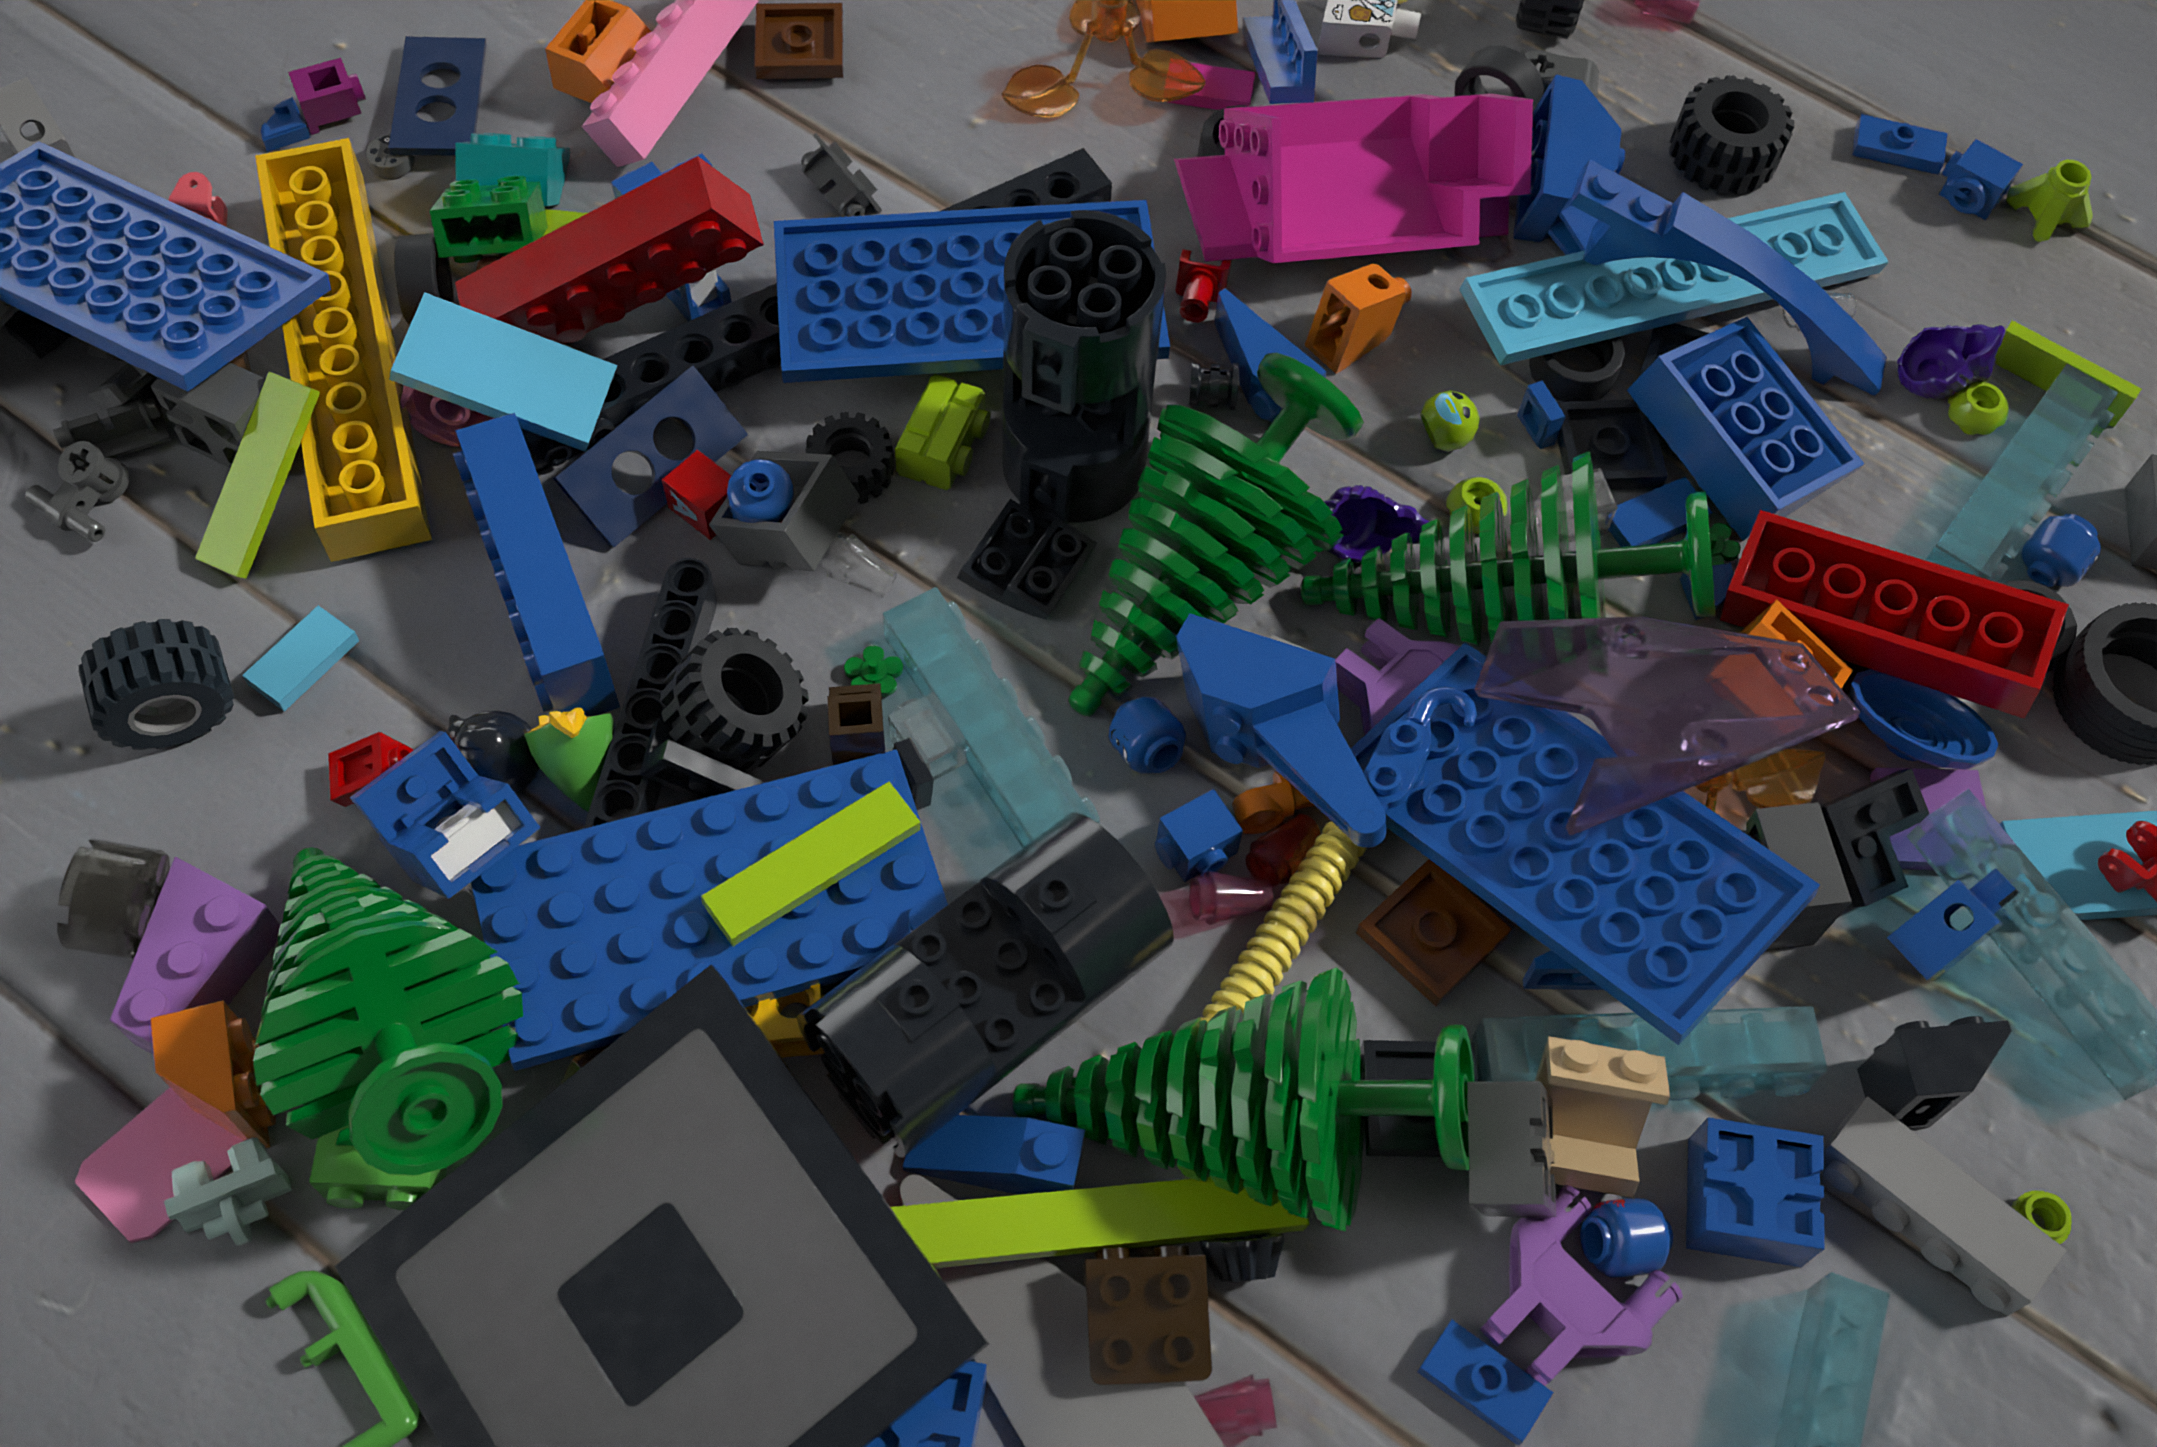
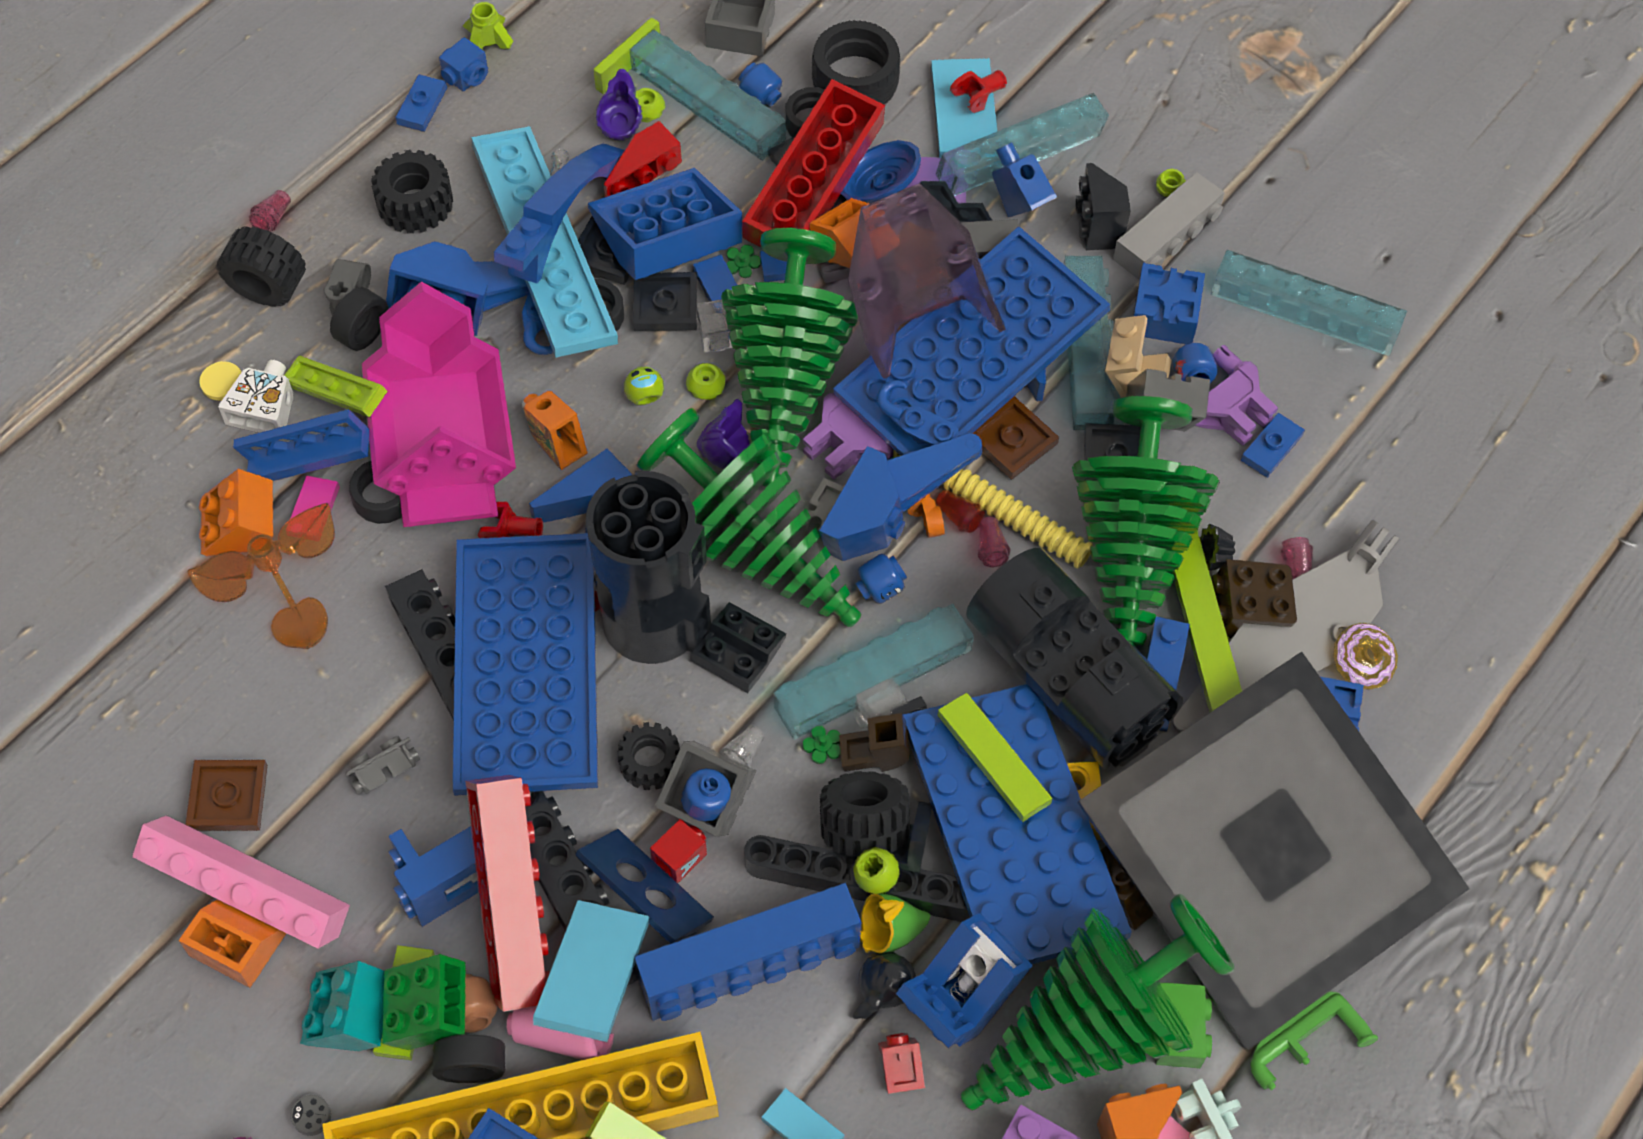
camera: 85 degrees left, 0 degrees up
dark blue piece [388,36,487,156] -> none
lime brick [895,374,991,491] -> none
blue brick [1154,789,1243,883] -> none
blue tile [1517,381,1566,450] -> none
none -> lime tile [284,355,388,417]
none -> red slope [604,121,682,197]
none -> lime piece [853,847,900,895]

